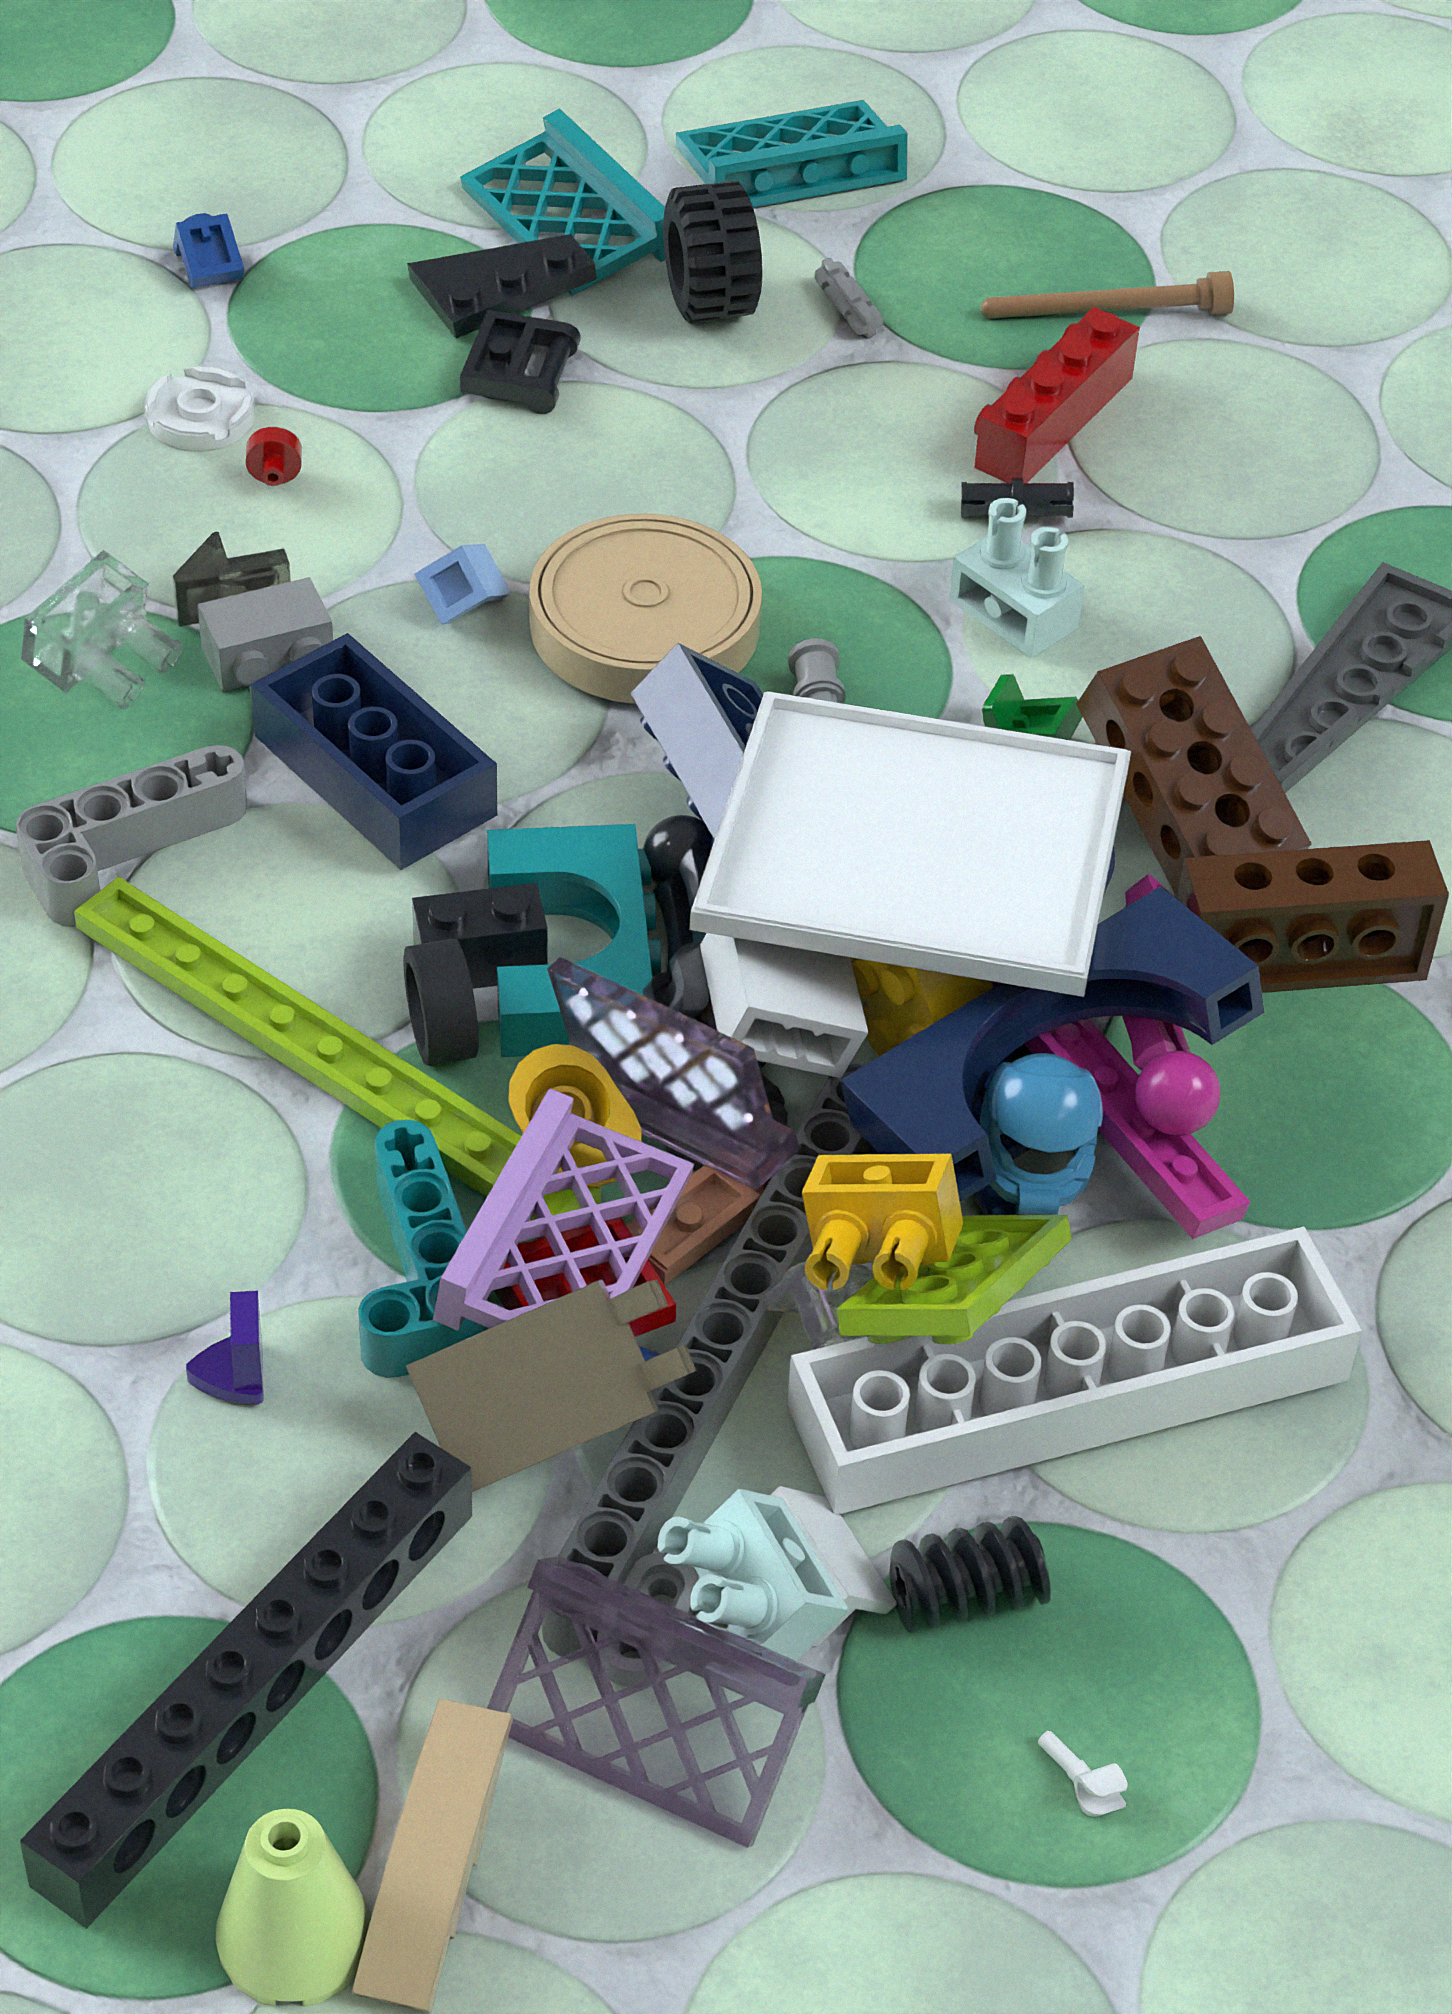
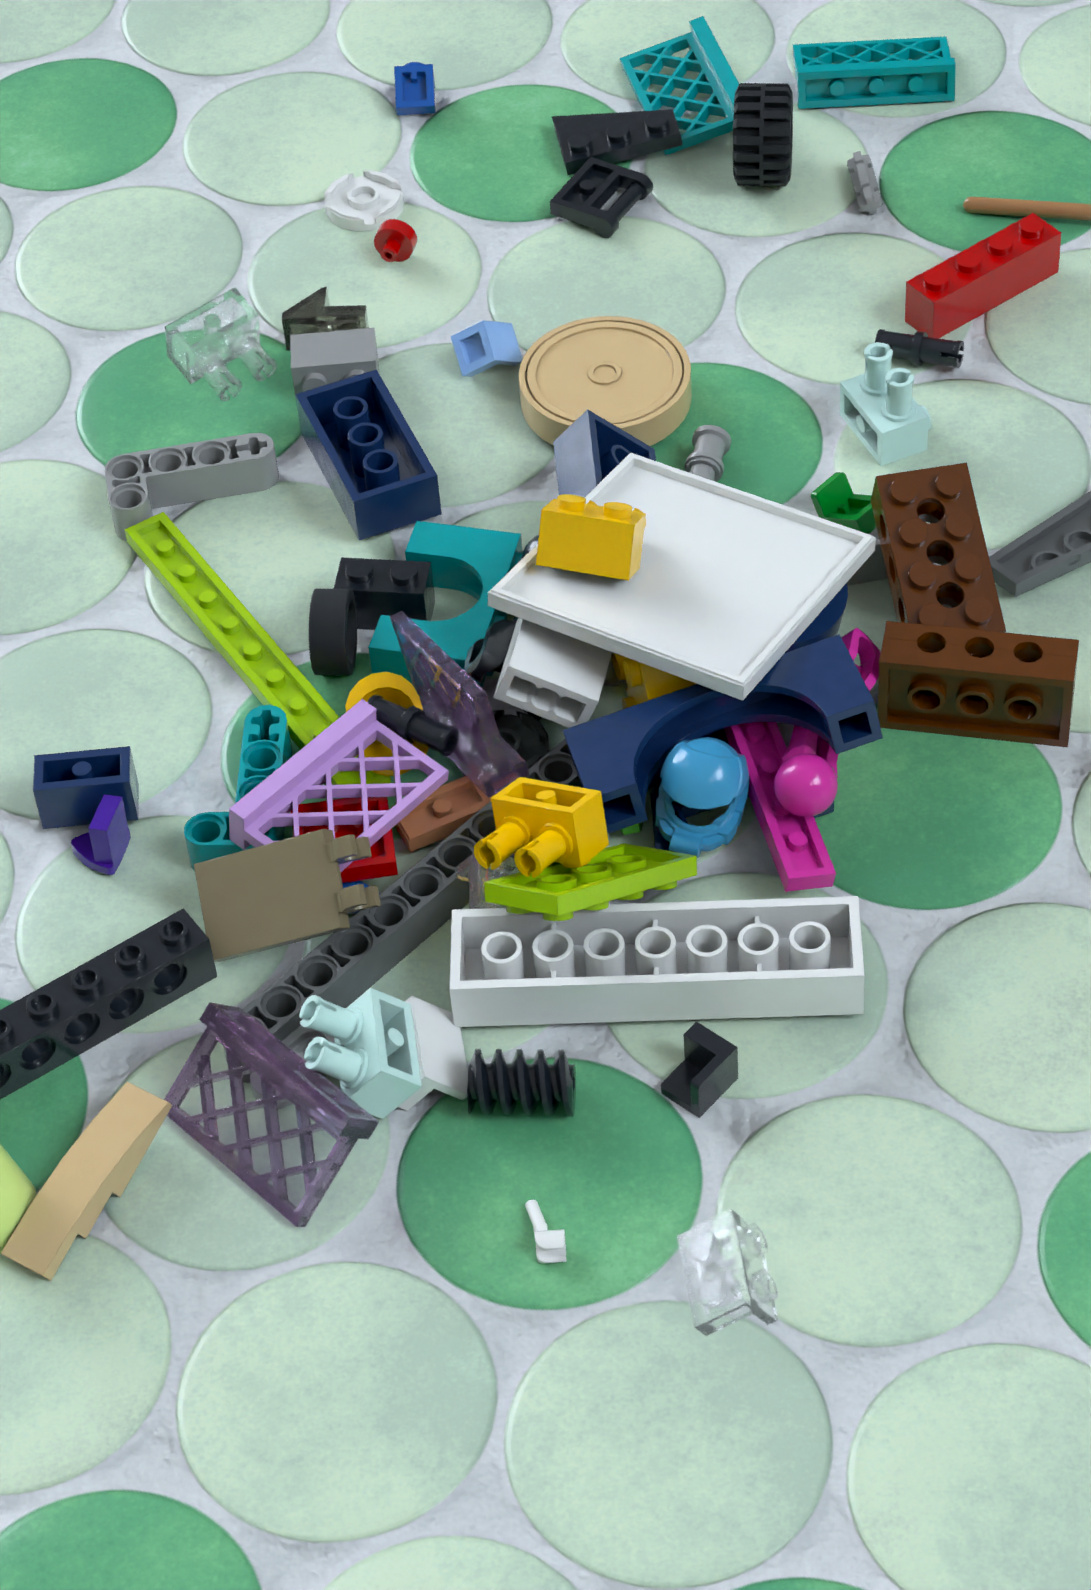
camera: 25 degrees right, 0 degrees up
none -> dark blue brick [33,746,139,829]
none -> black pin [367,694,460,757]
none -> yellow brick [536,494,646,581]
none -> black panel [661,1021,738,1118]
none -> clear bracket [677,1209,778,1336]

